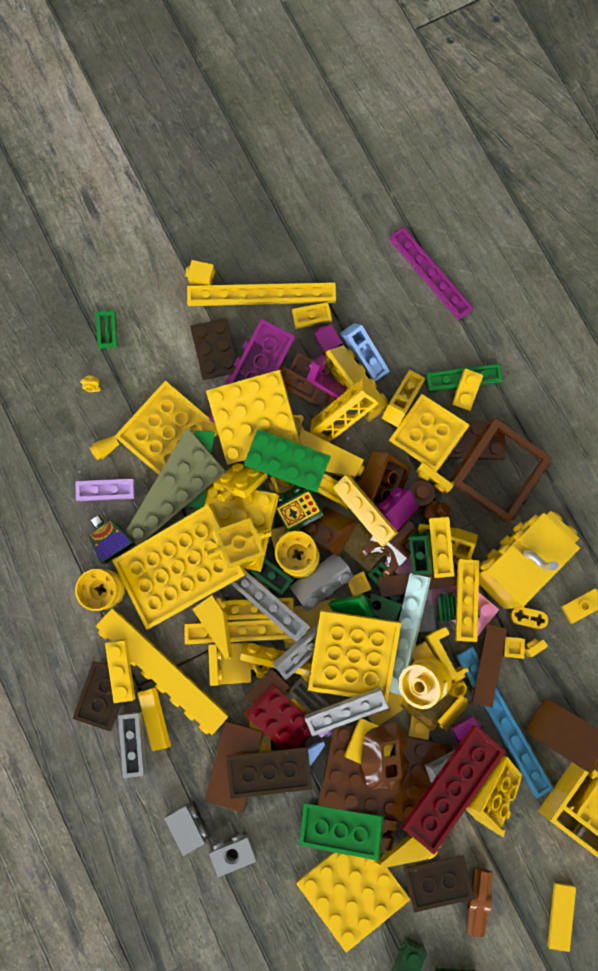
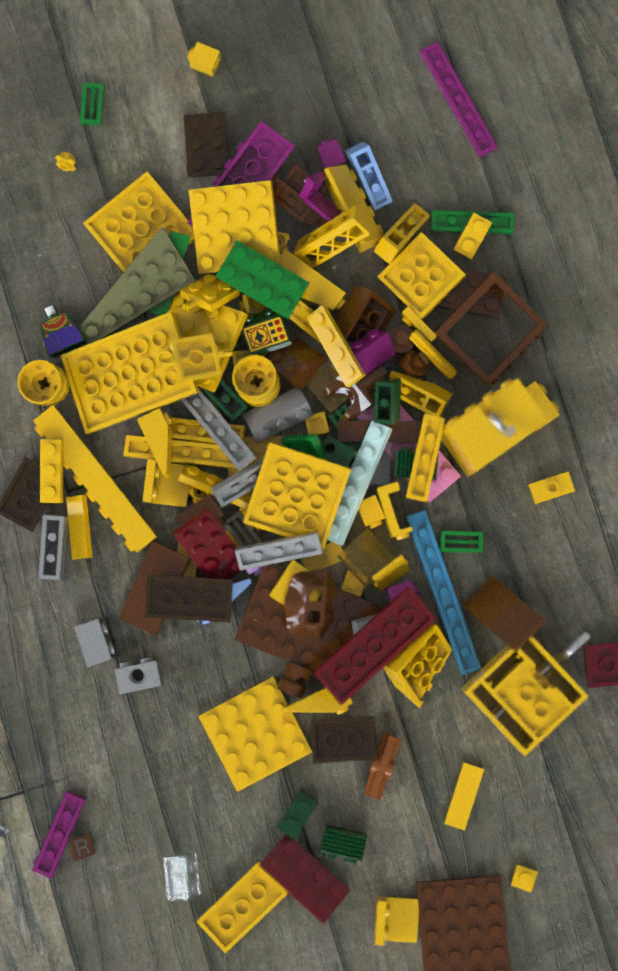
camera: 10 degrees right, 5 degrees up
lavender plate [76,479,135,501] -> none
yellow cone [89,435,119,460] -> none
yellow plate [187,283,336,306] -> none
yellow plate [292,302,332,329] -> none
green plate [299,803,384,861] -> none
yellow wheel [399,657,452,709] -> none
yellow plate [429,516,454,578] -> none
yellow plate [449,680,467,698] -> none
reddish brown tile [471,624,507,708] -> none
yellow plate [503,637,525,659] -> none
yellow beam [509,607,548,629] -> none
yellow plate [524,638,548,657] -> none
none -> yellow axle [409,330,457,379]
none -> green tile [440,531,483,553]

